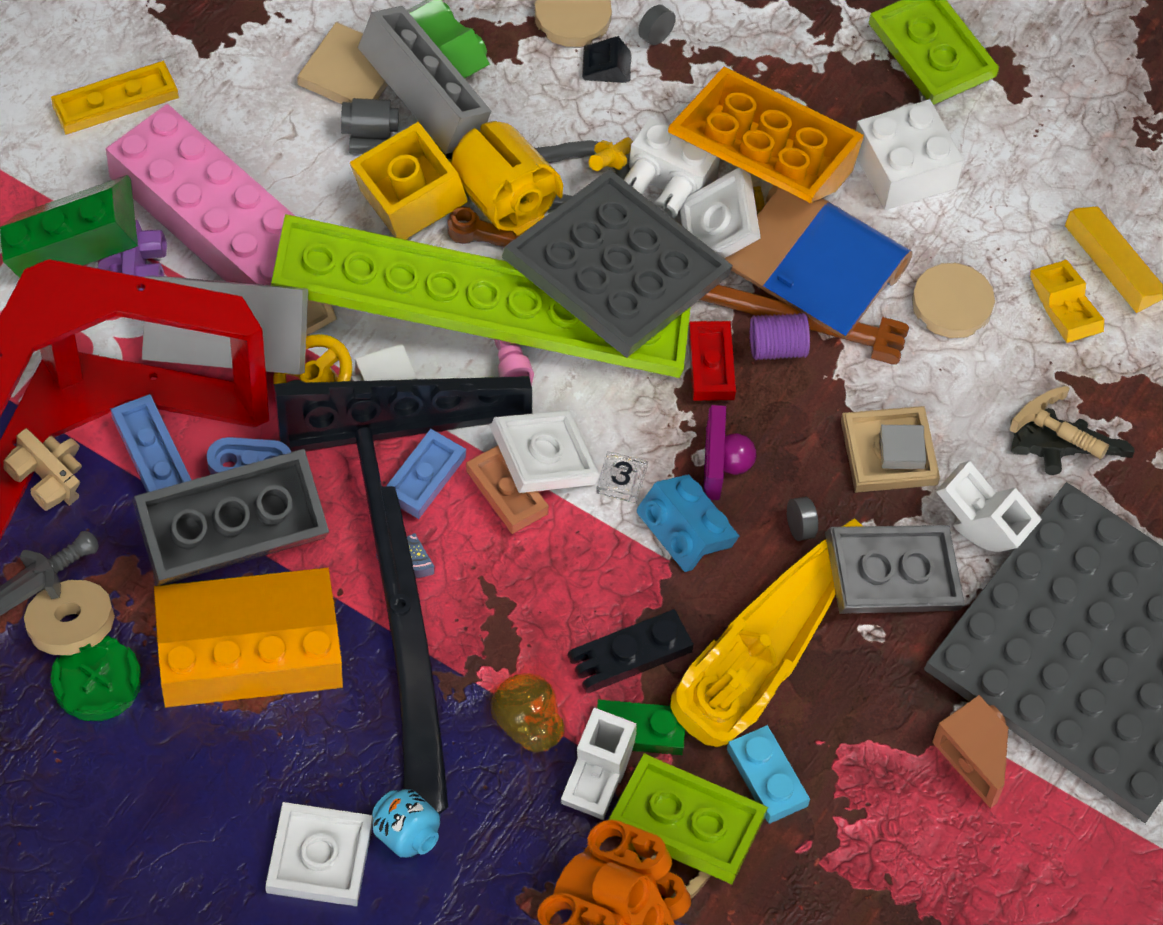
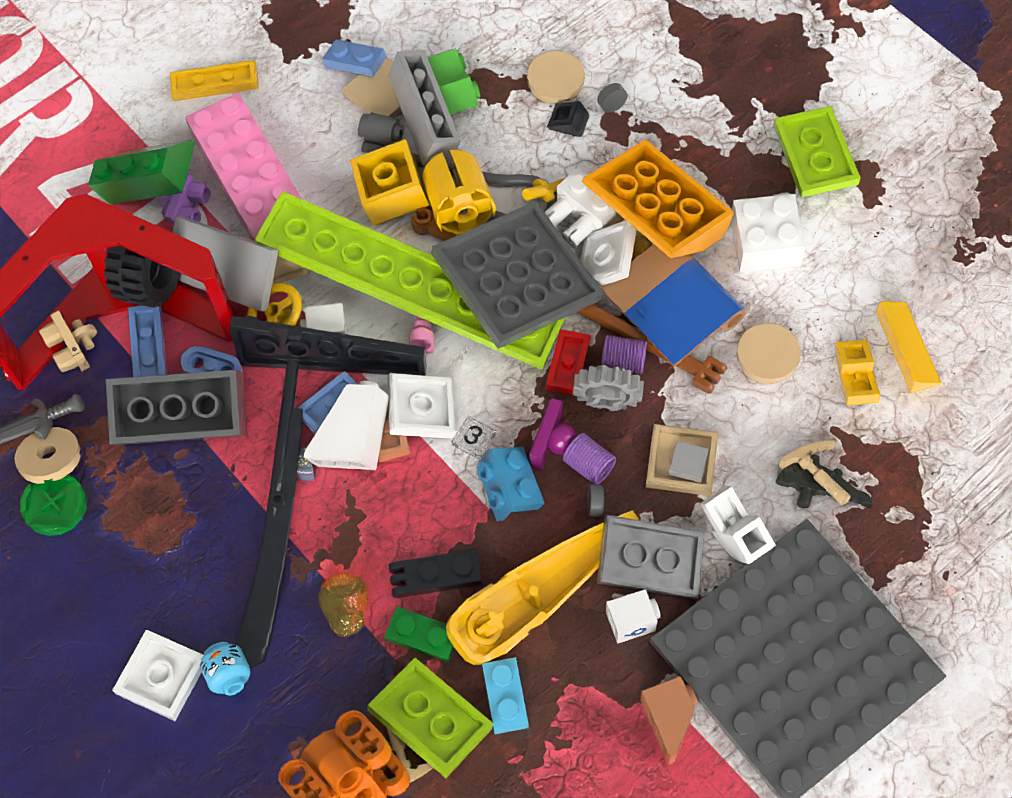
camera: 25 degrees right, 5 degrees up
light orange slope [154,568,343,708] -> none
white brick [561,708,636,820] -> none
none -> black tyre [104,228,181,308]
none -> white slope [304,381,389,470]
none -> medium blue plate [322,39,387,77]
none -> medium lavender piece [563,433,616,484]
none -> light grey gear [573,365,644,411]
none -> white brick [606,589,661,644]

